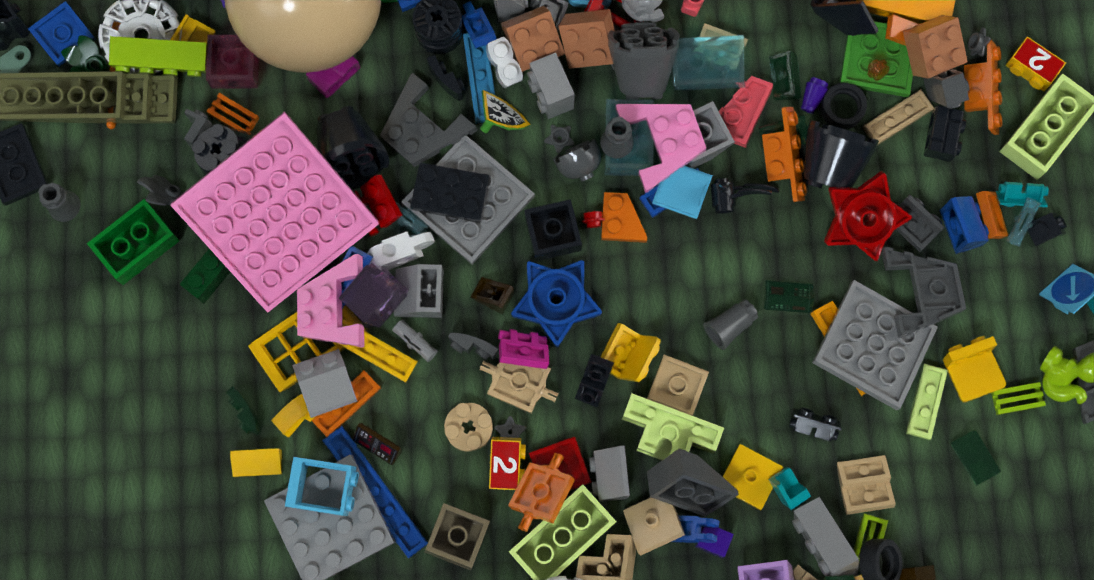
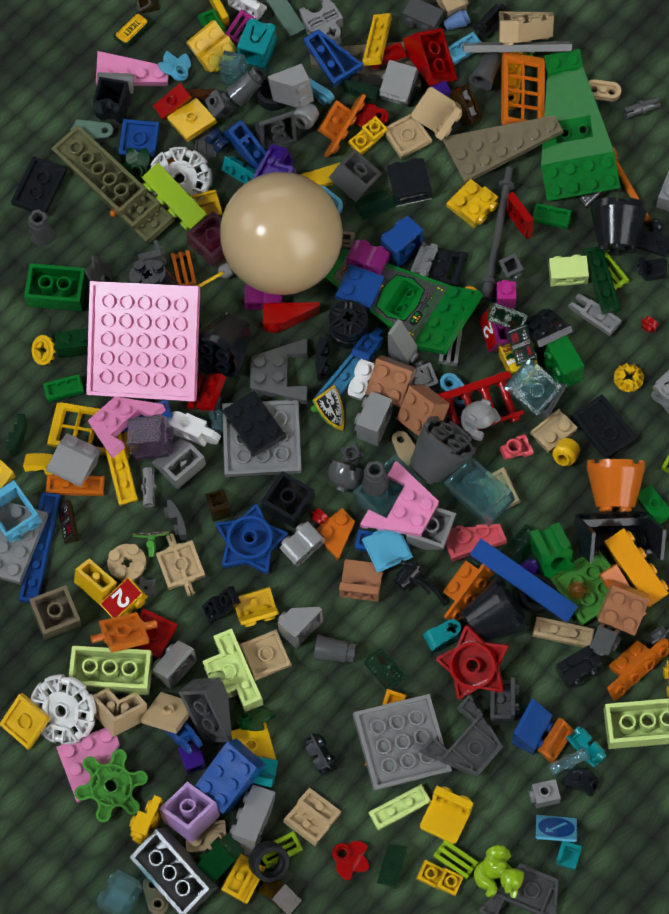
camera: 50 degrees right, 10 degrees down
dark pink plate [498,329,549,369] -> none
none -> yellow gear [31,335,56,365]
none -> green plate [43,374,84,403]
none -> yellow brick [74,558,117,606]
none -> bright green shield [132,531,171,557]
none -> hinge [192,262,234,287]
none -> blue brick [194,739,267,814]
none -> dark green plate [236,706,276,731]
none -> red slope [263,302,320,333]
none -> light grey slope [278,607,323,649]
none -> light grey brick [280,522,326,567]
none -> red plate [332,841,369,881]
none -> nougat bracket [339,559,383,602]
none -> tan piece [392,431,415,472]
none -> yellow slope [416,860,463,896]
none -> teal piece [423,619,462,653]
none -> blue tile [469,538,578,623]
none -> light grey brick [529,779,561,808]
none -> green piece [530,522,575,578]

